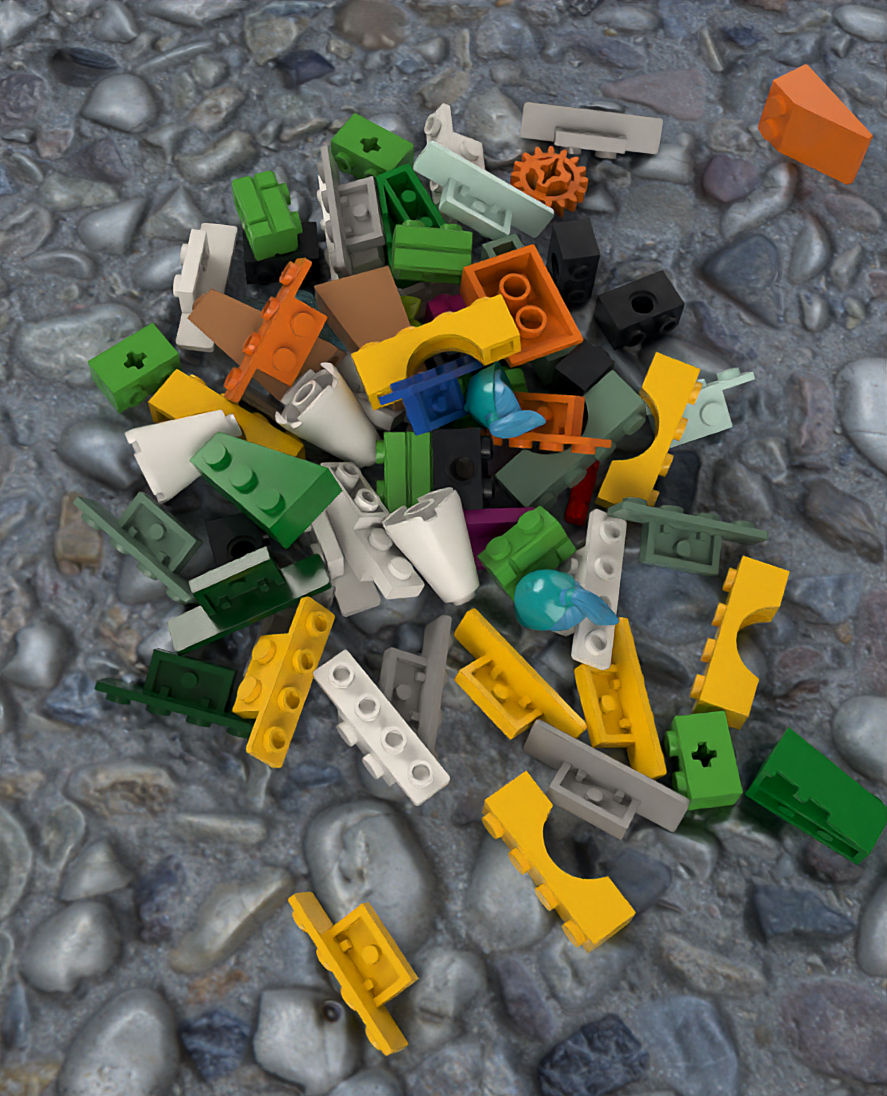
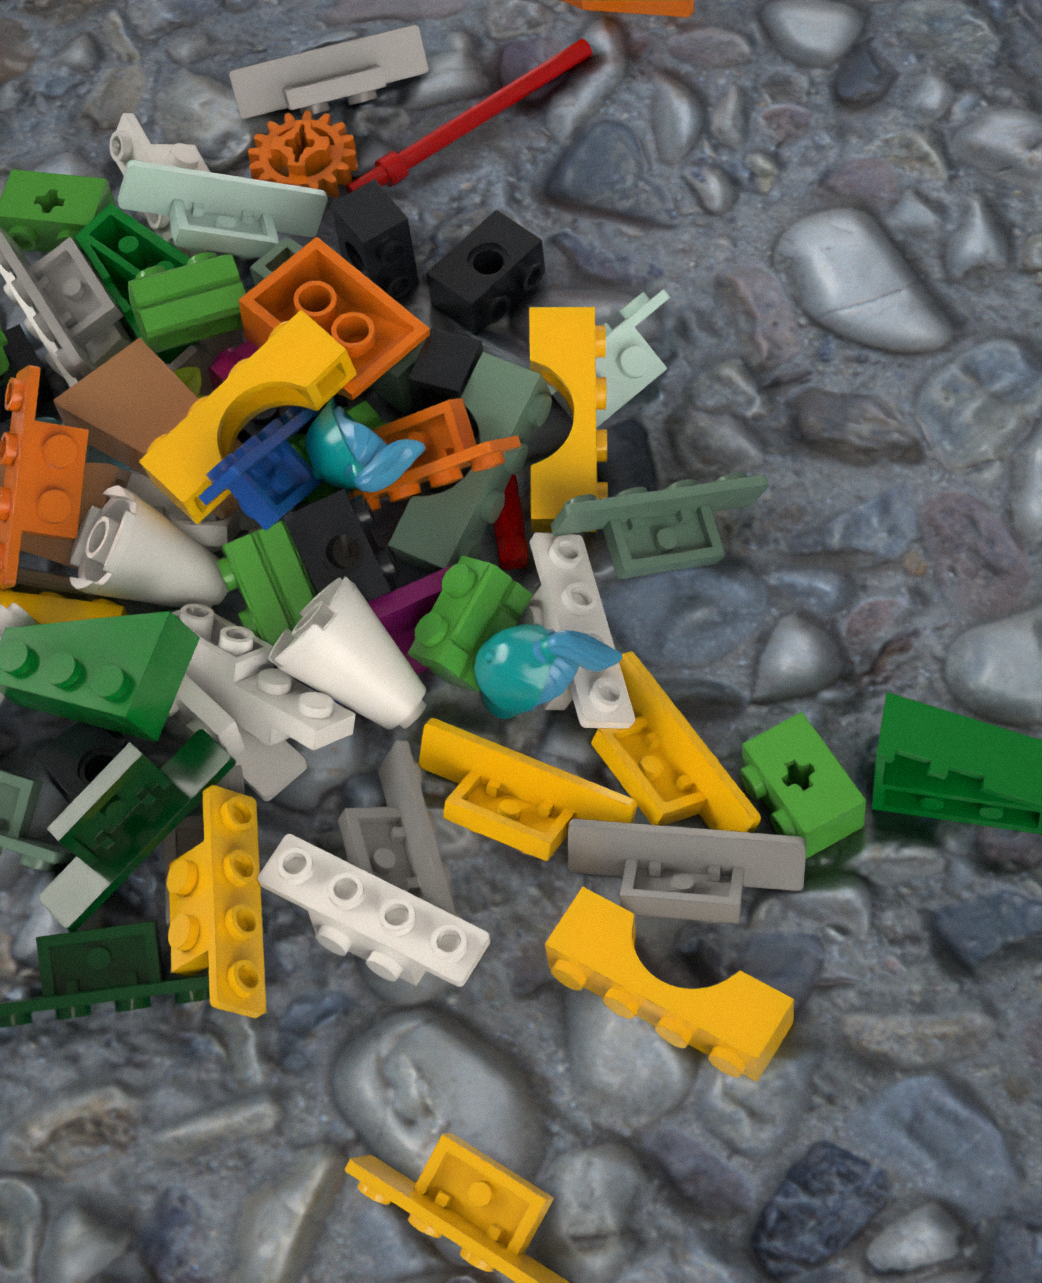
camera: 10 degrees left, 5 degrees down
yellow arch [689,556,790,730] -> none
none -> red bar [345,38,592,194]

